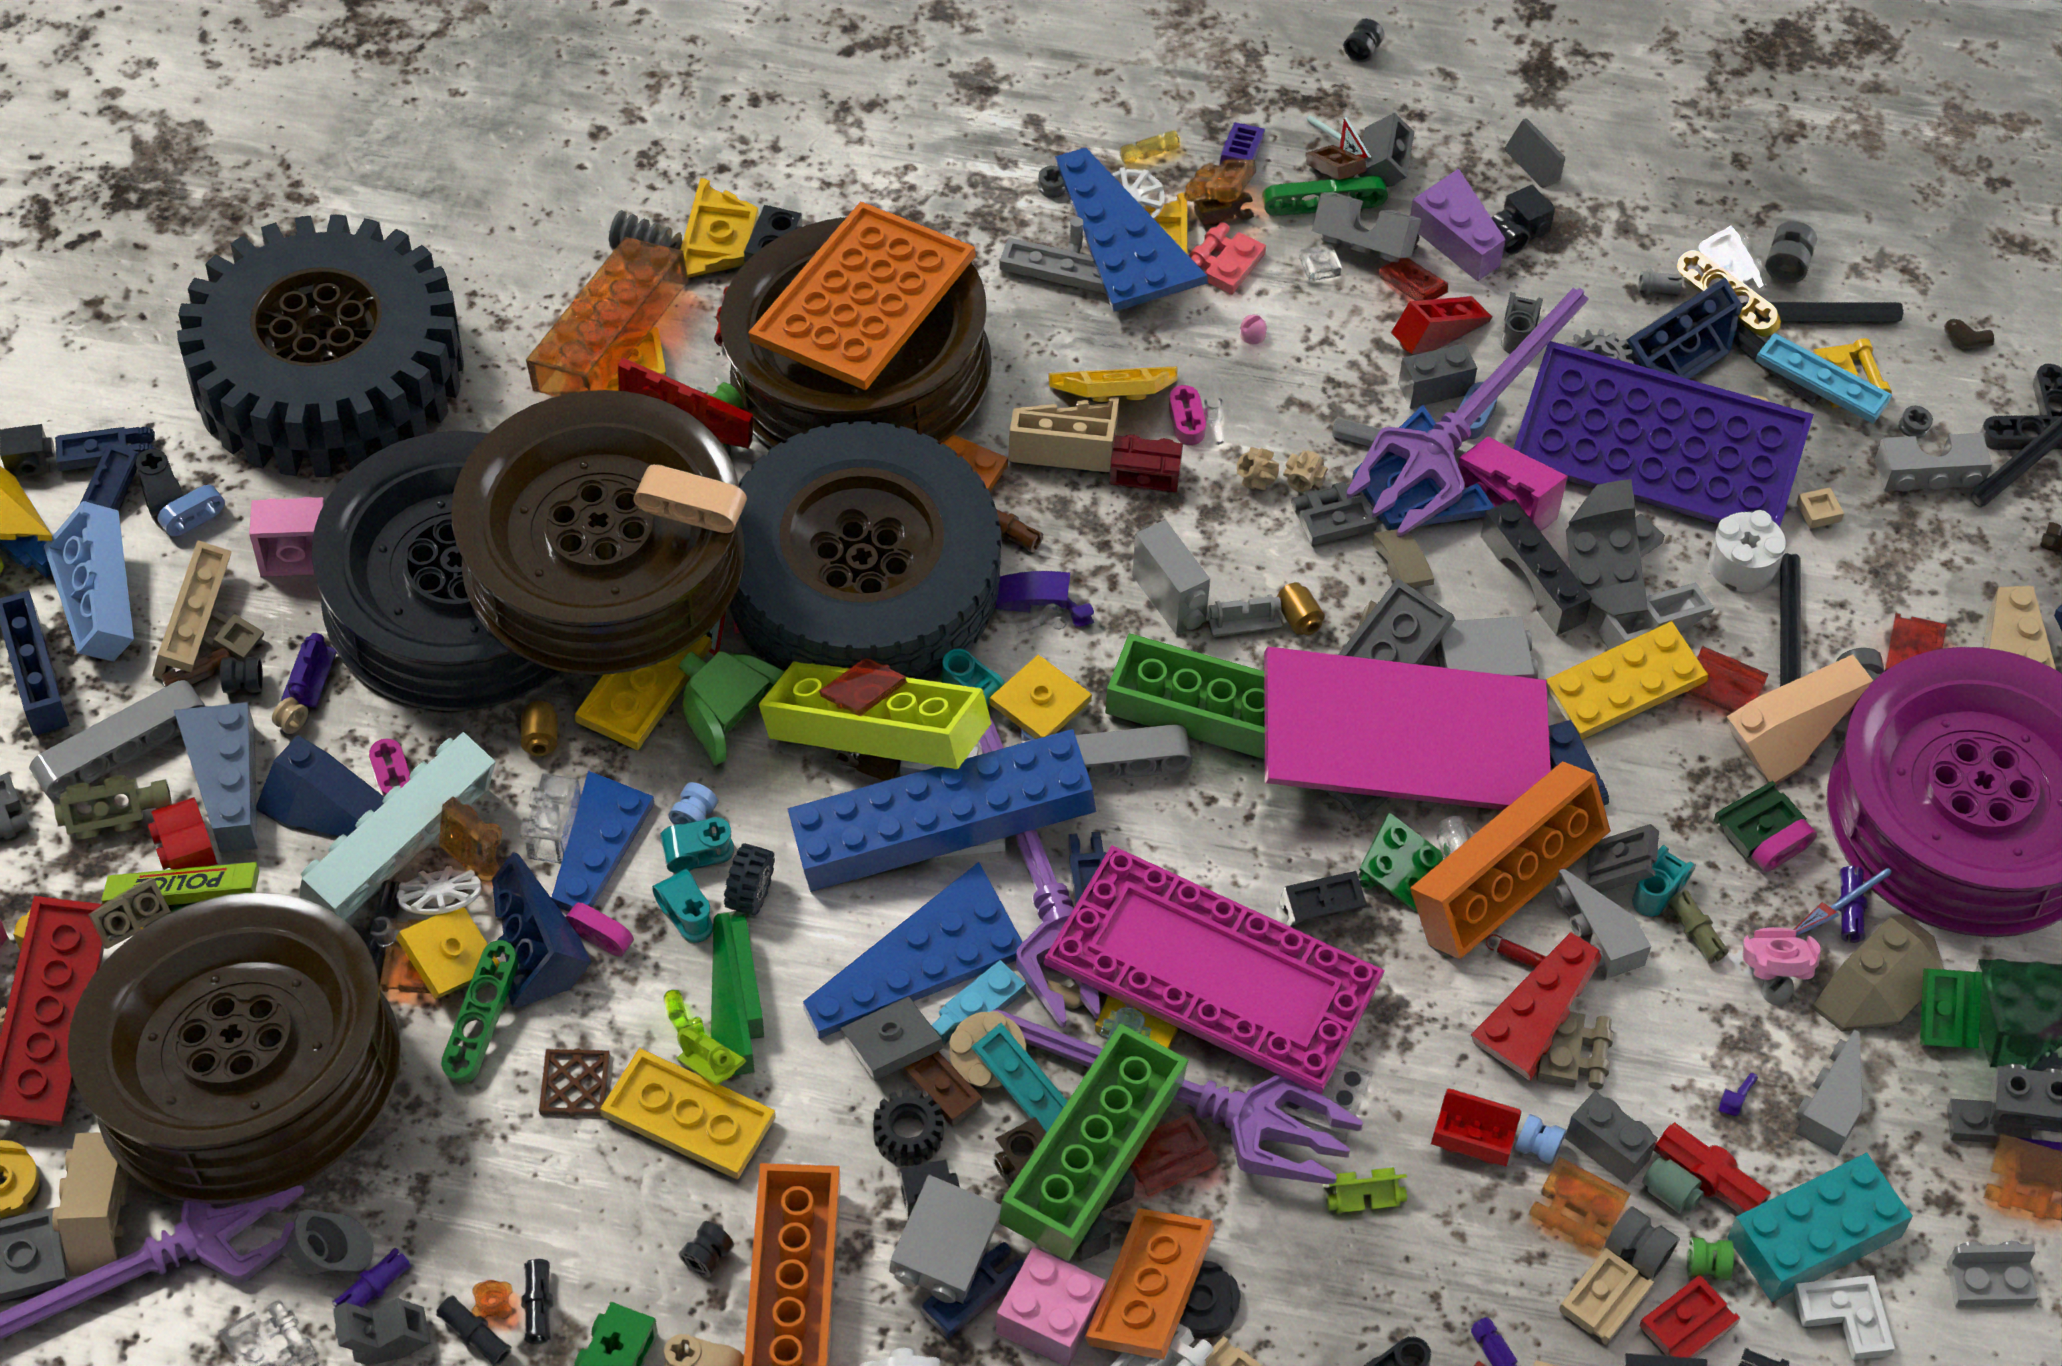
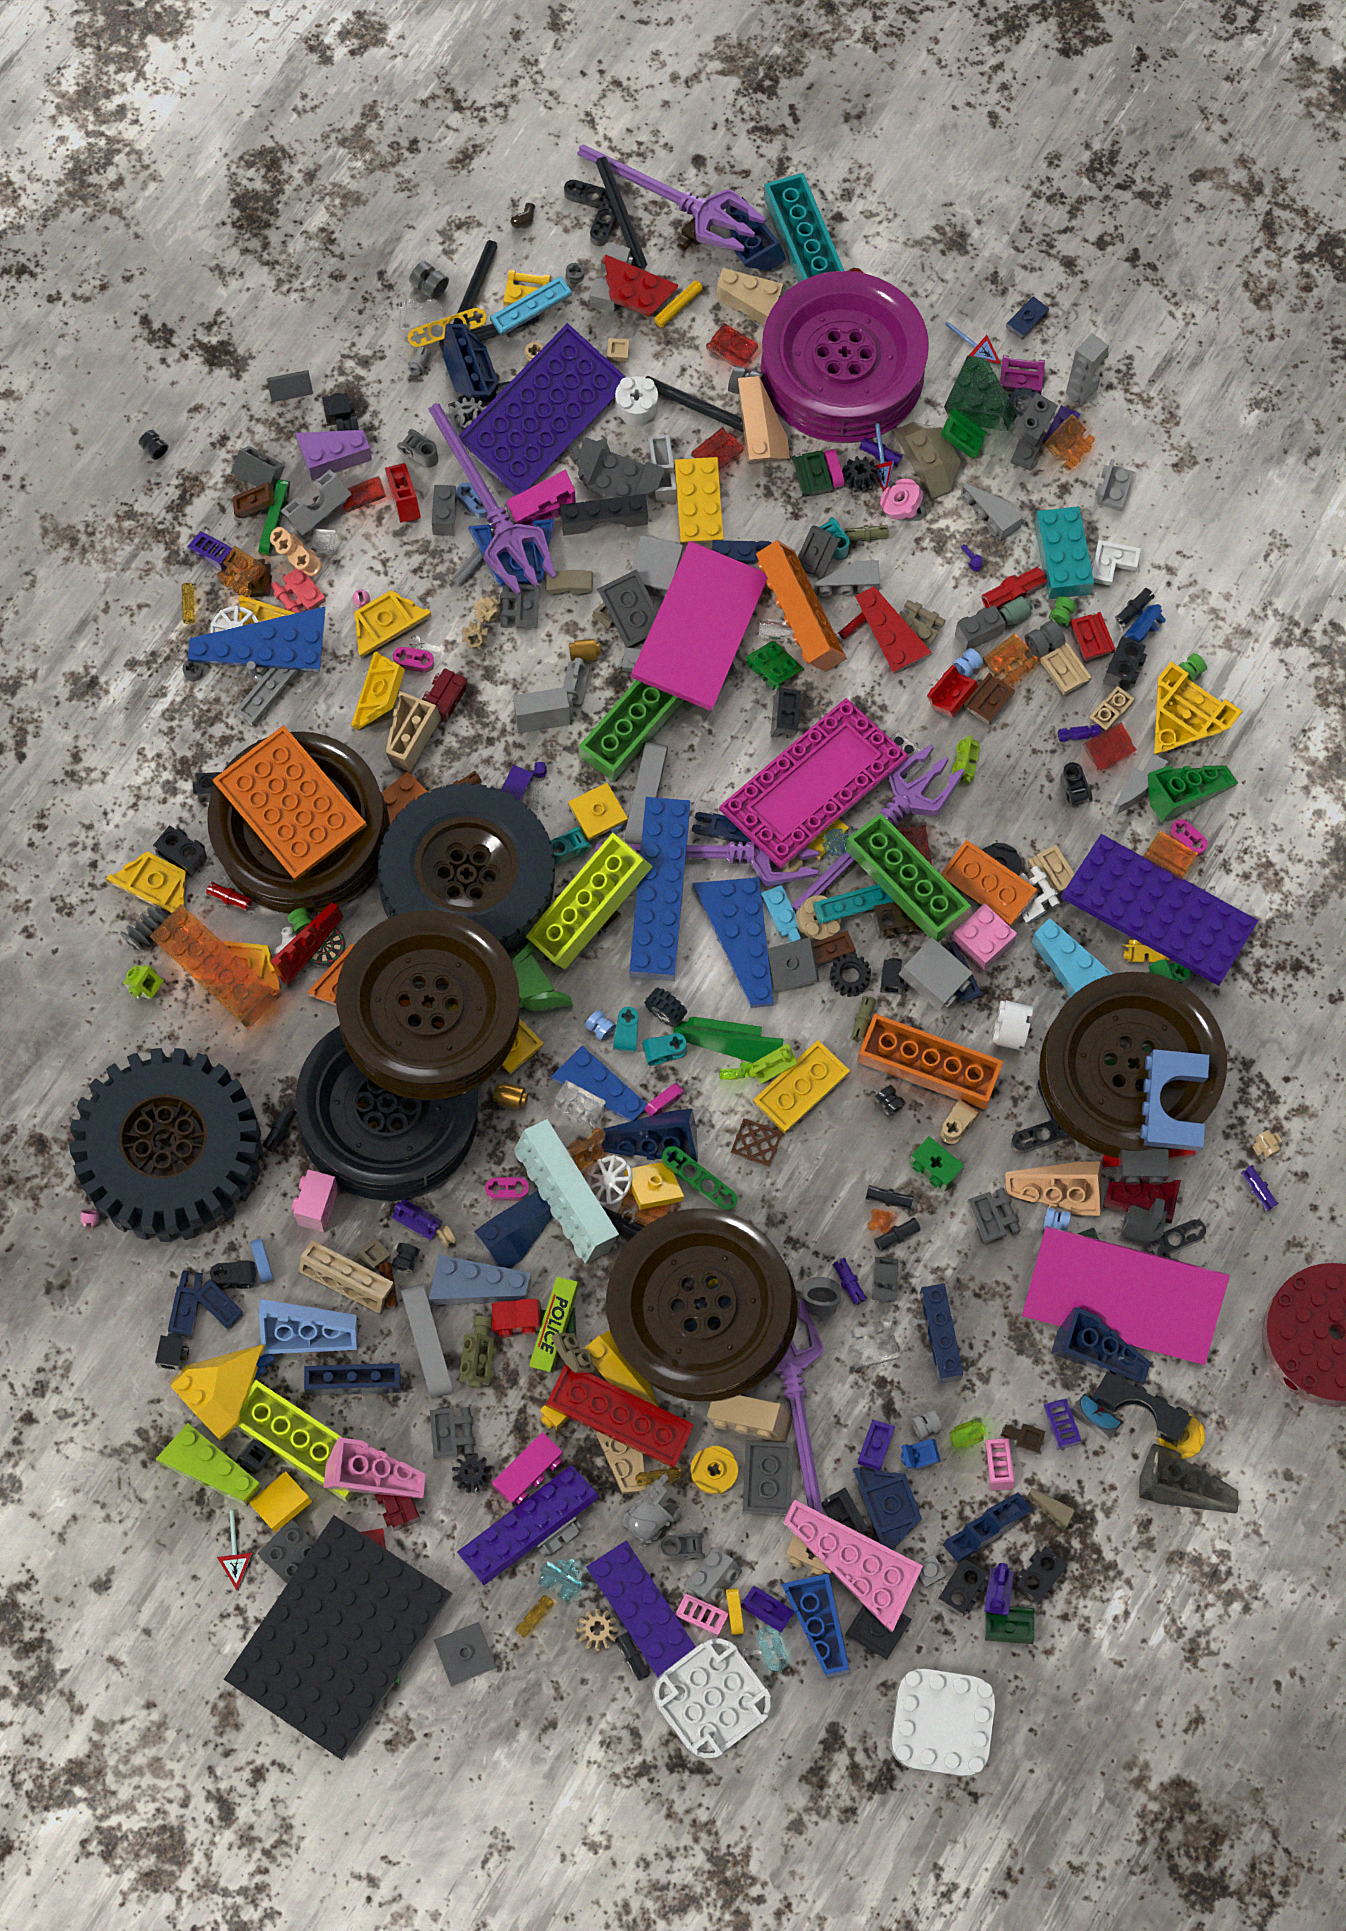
camera: 70 degrees left, 15 degrees up
light nougat beam [633,465,747,533] -> none
clear red piece [819,658,907,716] -> none
light aqua piece [1307,116,1371,158] -> none
none -> lime brick [123,965,164,999]
none -> light nougat axle [270,527,322,577]
none -> yellow wing [354,590,432,658]
none -> red wing [602,254,678,317]
none -> yellow axle [654,280,703,327]
none -> black gear [842,456,878,493]
none -> olive pin [850,996,876,1043]
none -> reddish brown plate [963,672,1015,725]

